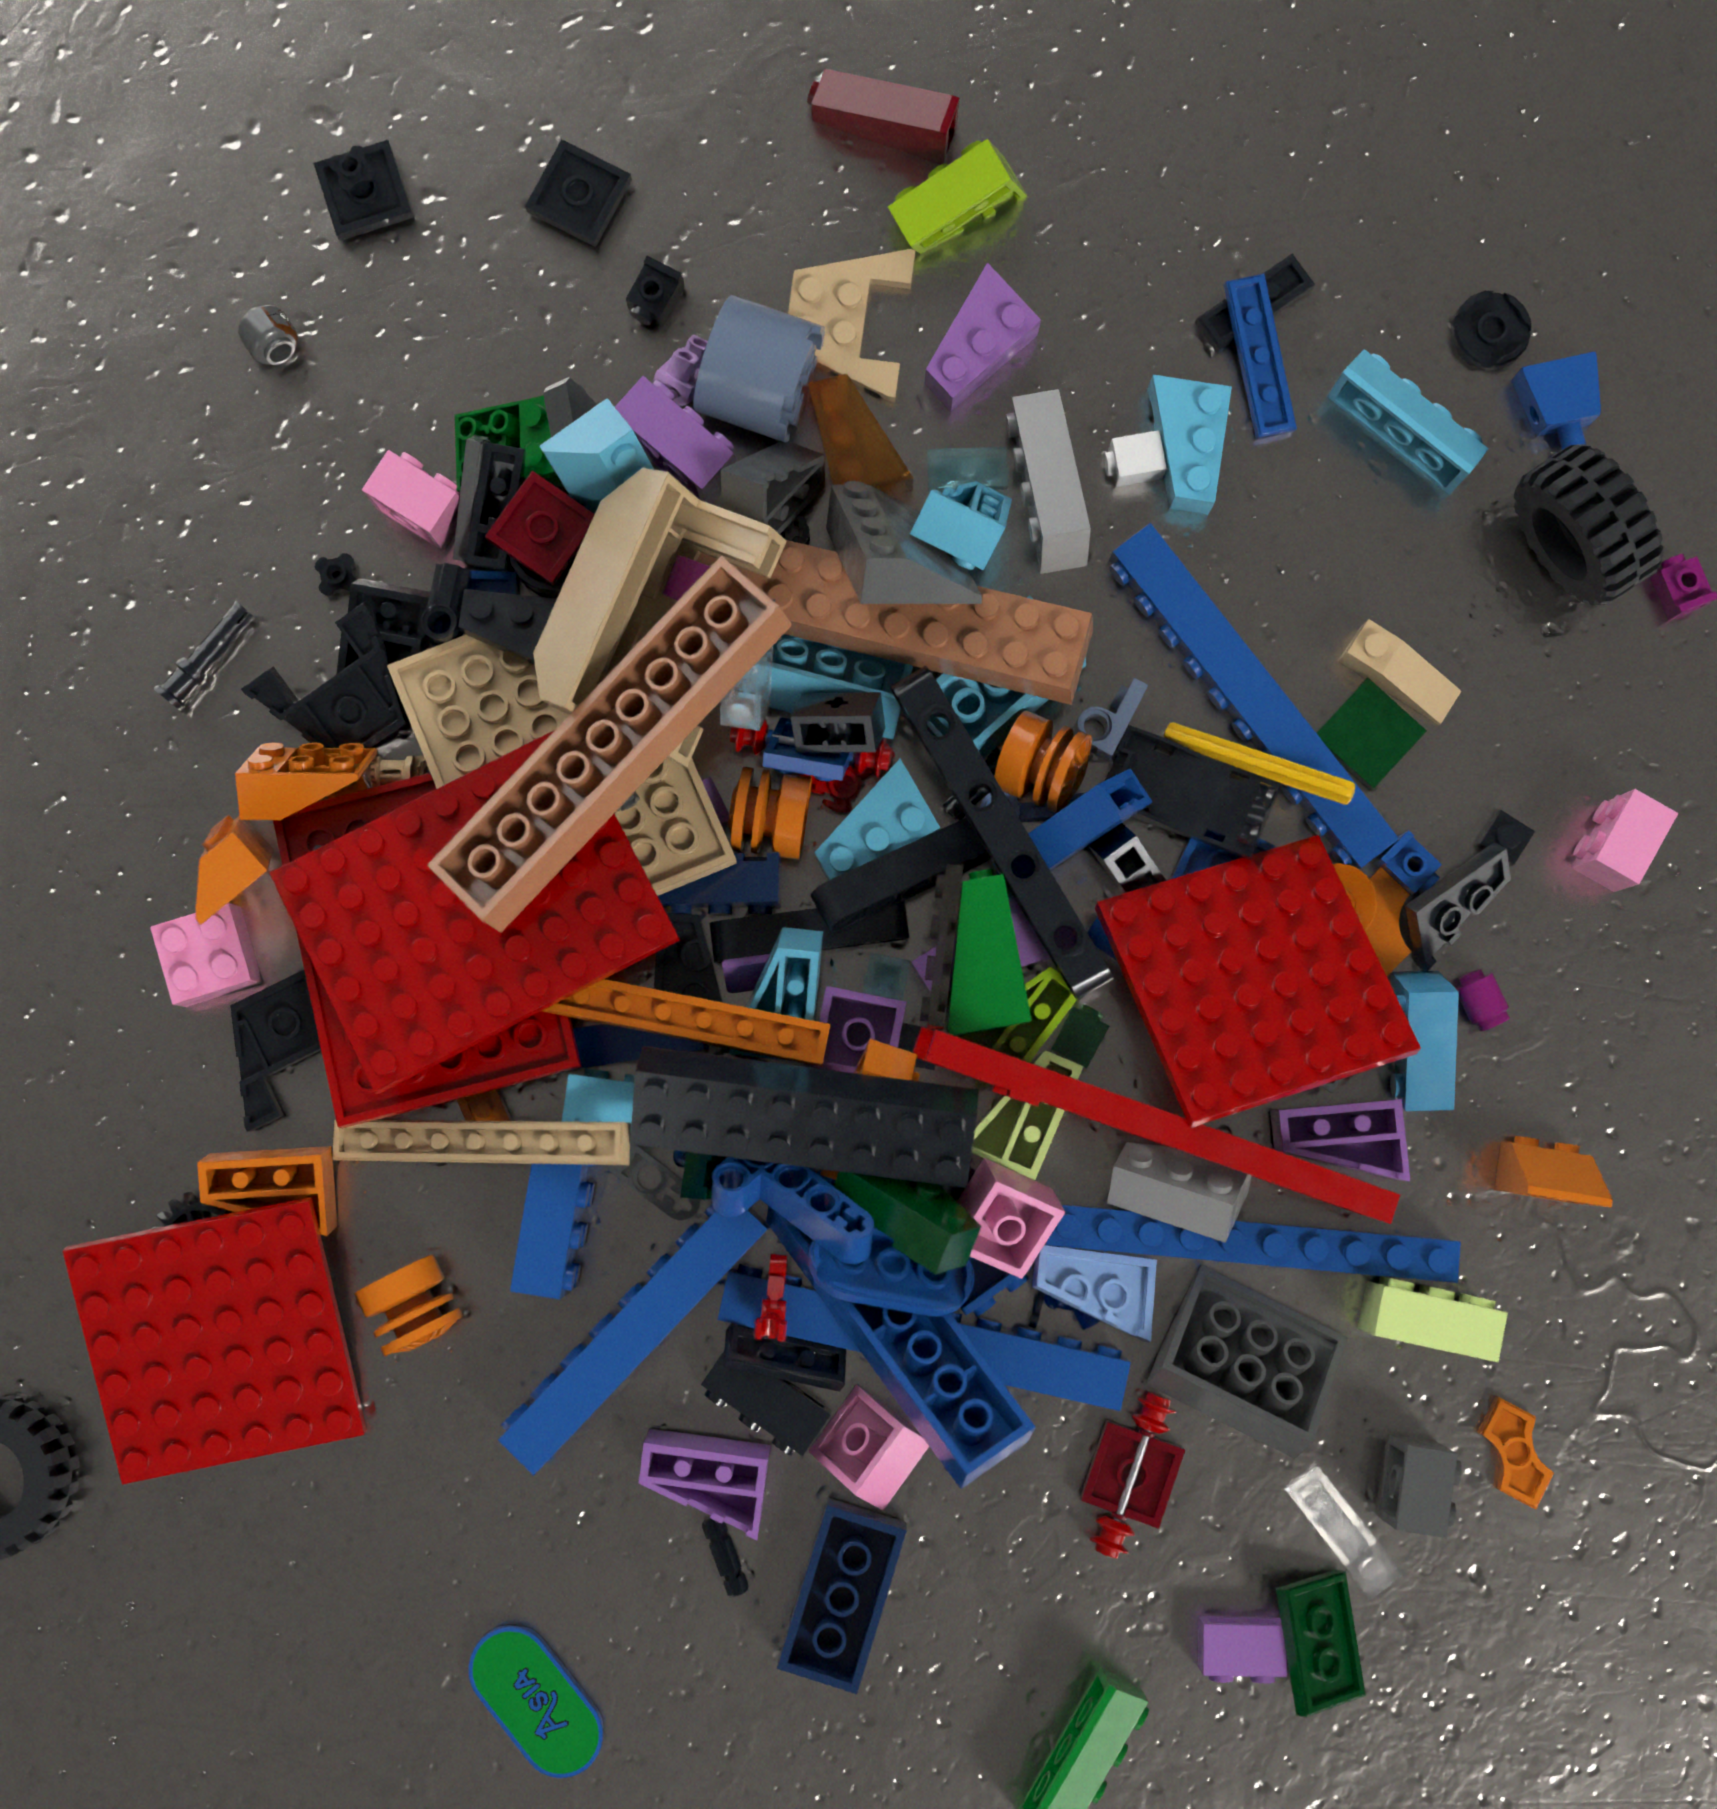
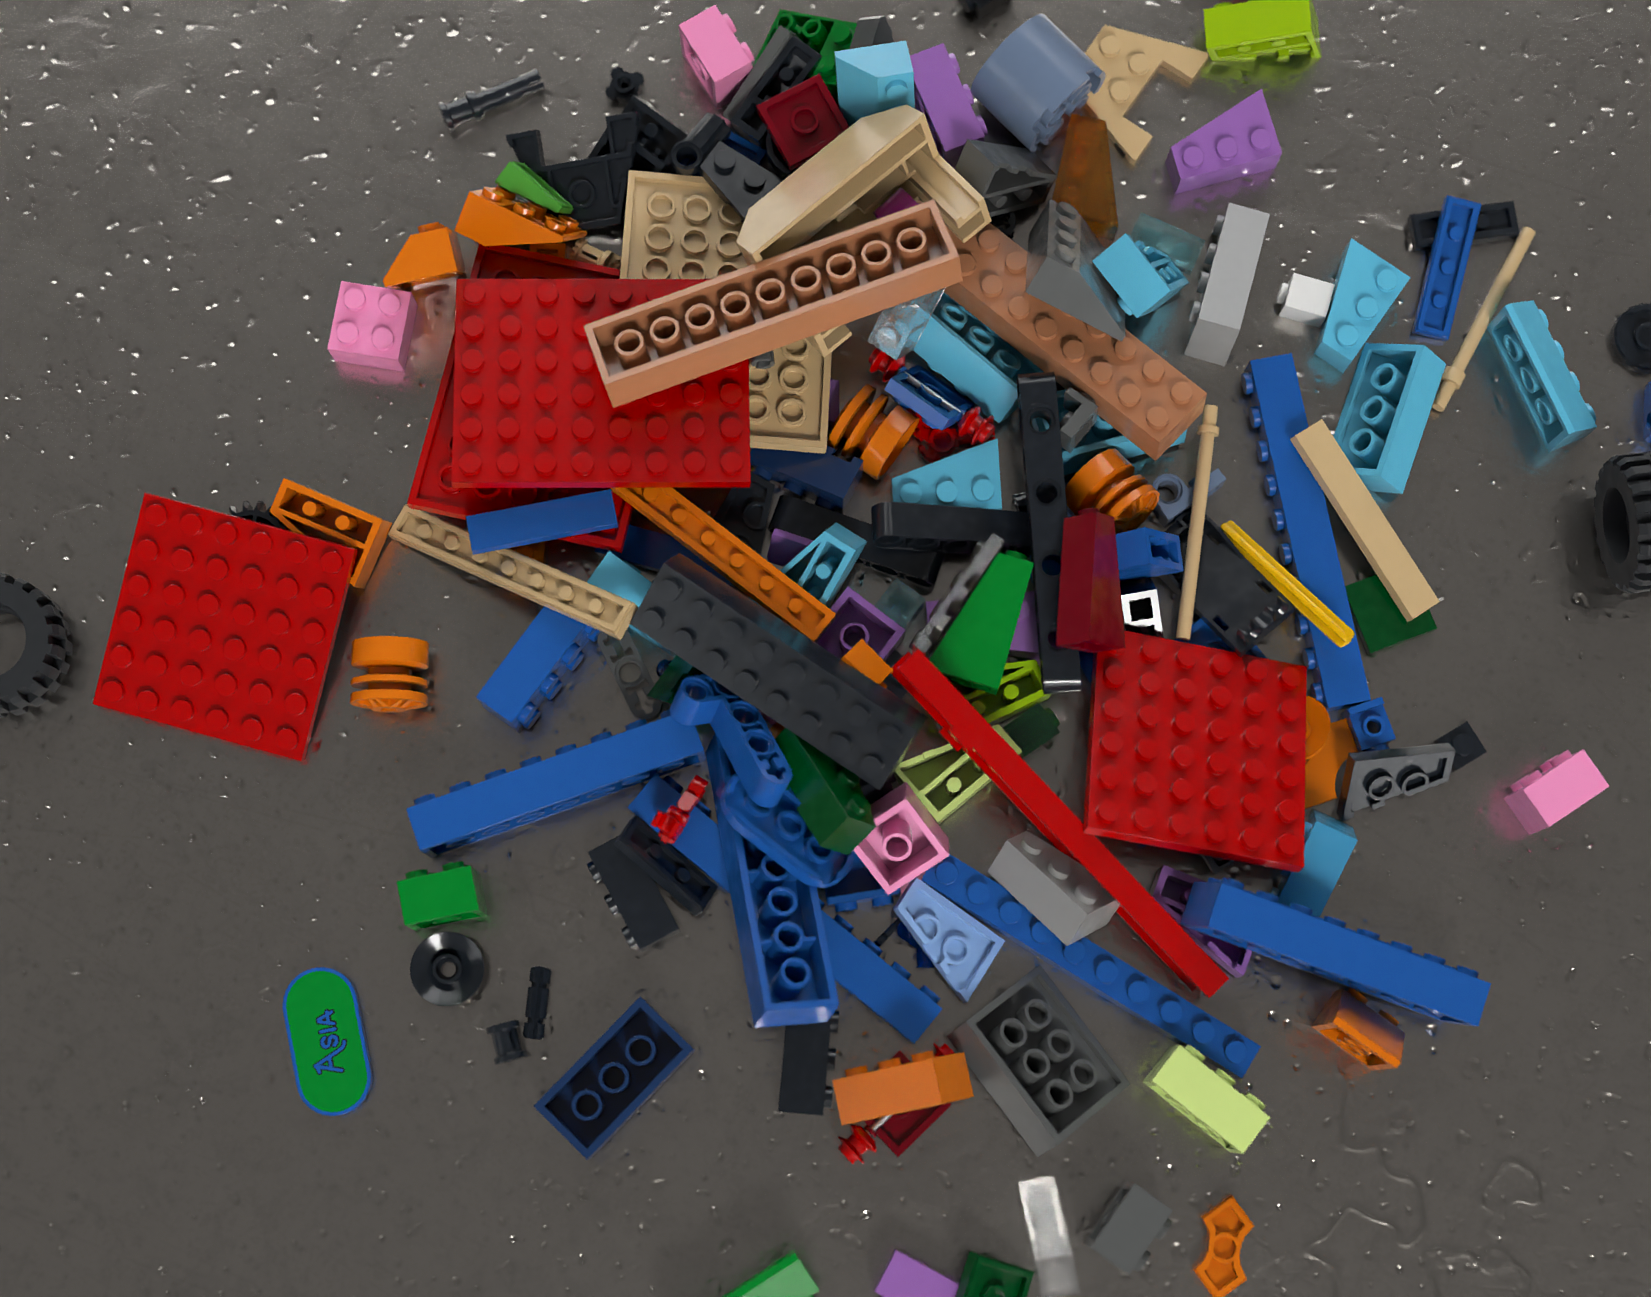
camera: 25 degrees right, 5 degrees down
black wing [230,969,321,1132] -> none
medium lavender wedge [639,1428,771,1541] -> none
lavender hips [653,335,708,406] -> none
black brick [791,692,886,752] -> none
bright pink slope [808,1385,929,1510] -> none
tan slope [1338,619,1461,725] -> none
magenta brick [1456,969,1510,1032] -> none
none -> green brick [396,861,488,931]
none -> black dish [410,932,485,1006]
none -> blue tile [466,489,618,555]
none -> black bush [486,1020,527,1065]
none -> bright green slope [495,161,574,214]
none -> black brick [778,1011,839,1116]
none -> orange wedge [832,1050,974,1125]
none -> dark red slope [1056,508,1126,653]
none -> dark grey bracket [1060,387,1098,453]
none -> tan bar [1176,405,1219,640]
none -> blue brick [1180,877,1491,1027]
none -> tan tile [1290,419,1440,622]
none -> medium azure slope [1333,343,1446,494]
none -> tan bar [1432,227,1536,412]

